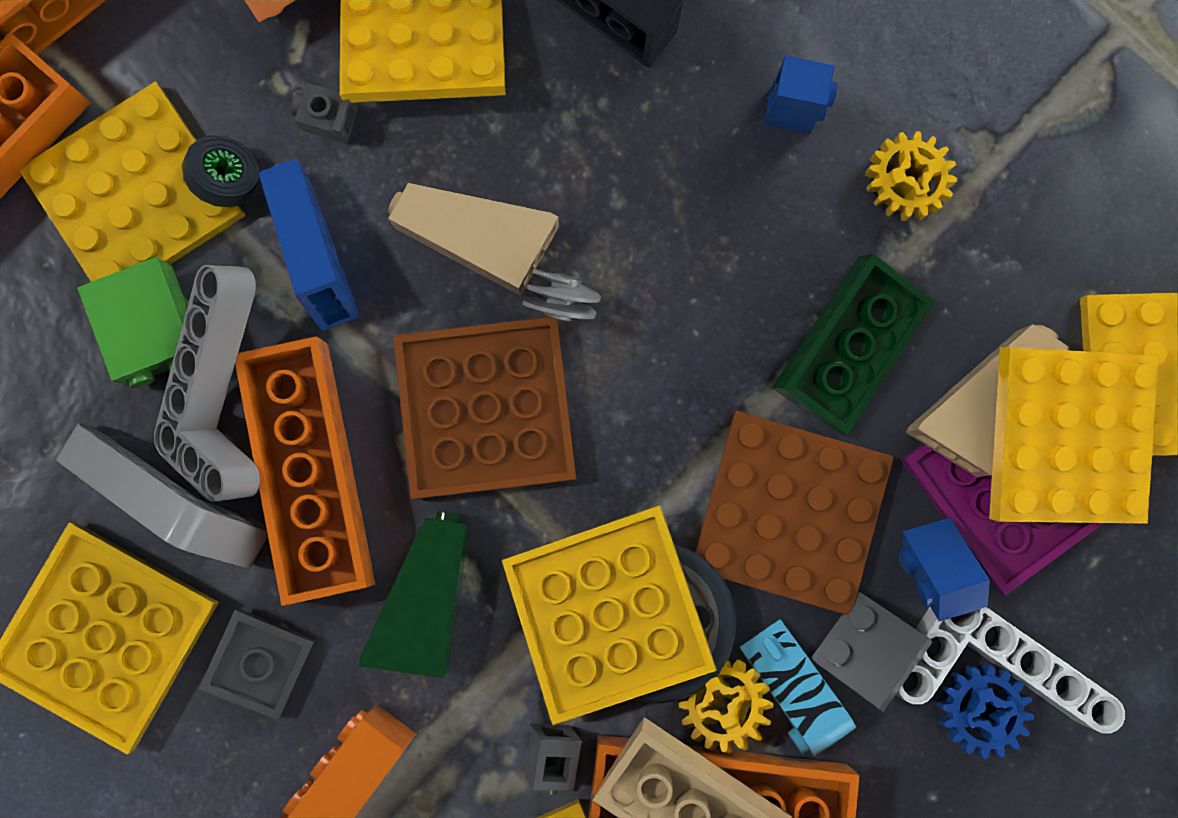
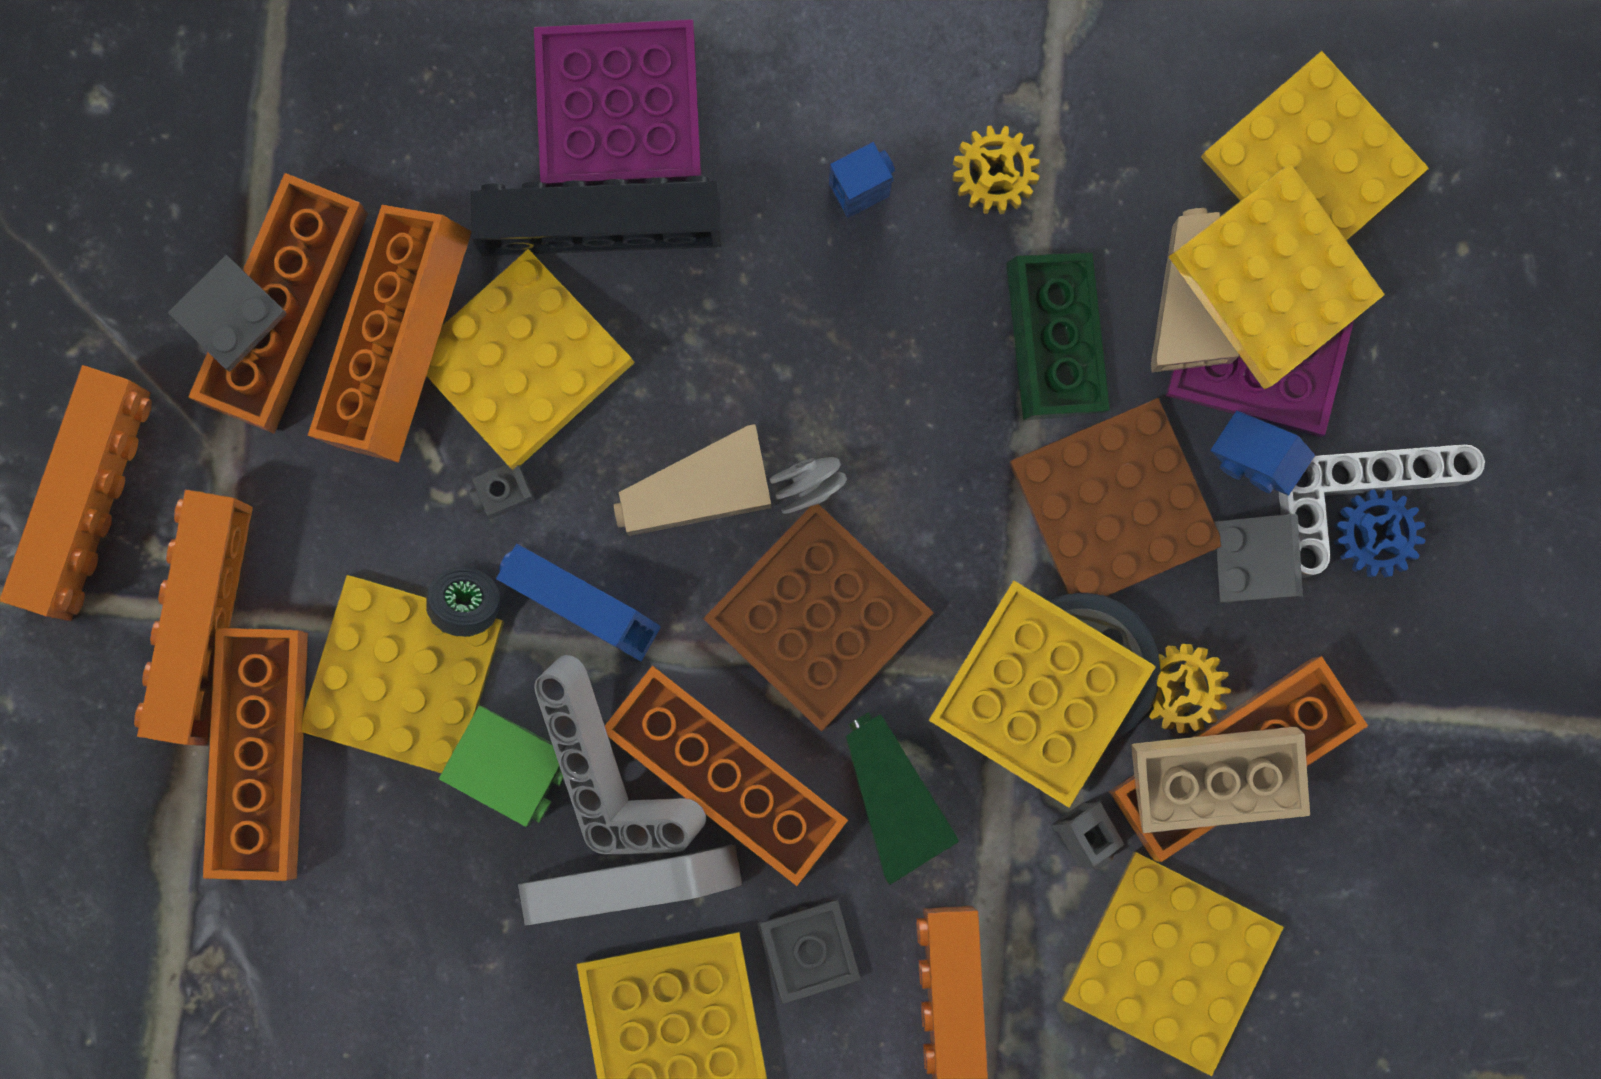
camera: 35 degrees left, 0 degrees up
medium azure door [740,619,856,757] -> none

